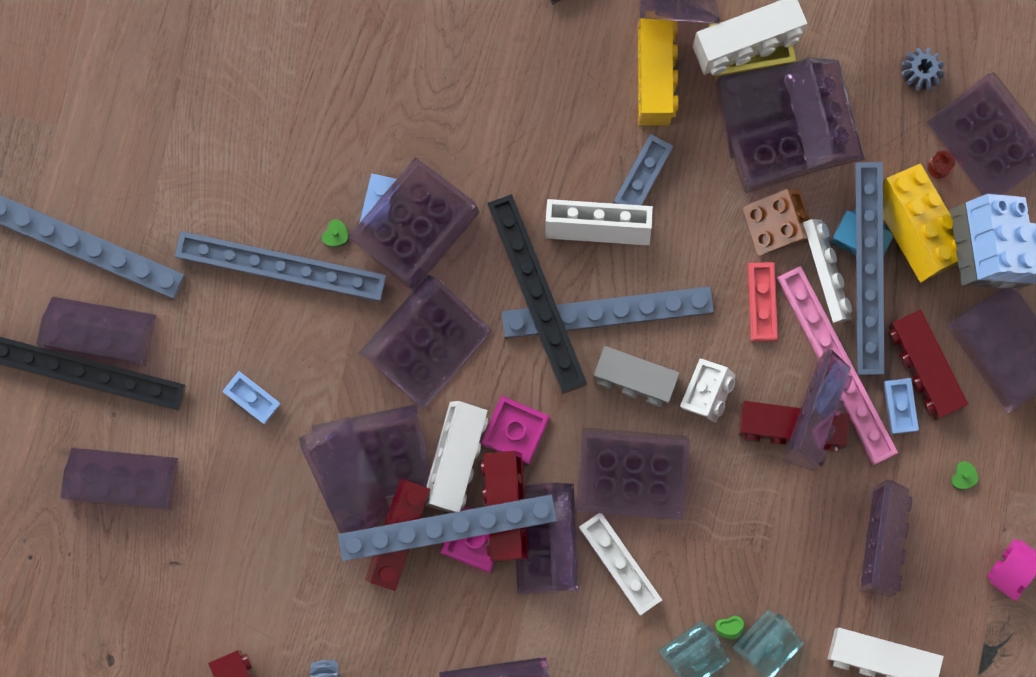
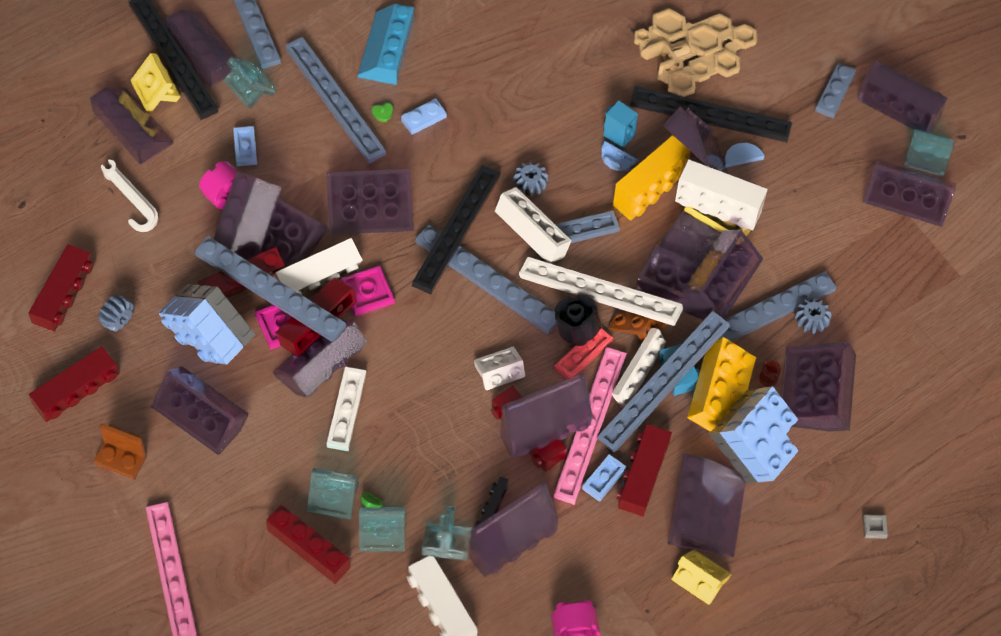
camera: 45 degrees right, 20 degrees down
clear purple slope [348,157,480,291] -> none
clear purple slope [576,427,690,520] -> none
light grey brick [593,346,679,407] -> none
bright green piece [951,461,978,489] -> none
none -> white piece [101,159,159,232]
none -> light yellow bracket [131,53,180,111]
none -> light blue piece [158,284,256,364]
none -> dark pink brick [199,161,250,209]
none -> clear light blue bracket [224,57,277,108]
none -> dark azure slope [358,4,414,85]
none -> clear light blue bracket [421,506,471,560]
none -> black plate [473,476,508,545]
none -> sand blue gear [513,161,548,197]
none -> white plate [519,257,683,326]
none -> black brick [555,294,601,346]
none -> light blue tile [601,141,639,171]
none -> dark azure brick [603,101,638,149]
none -> sand blue plate [682,271,837,355]

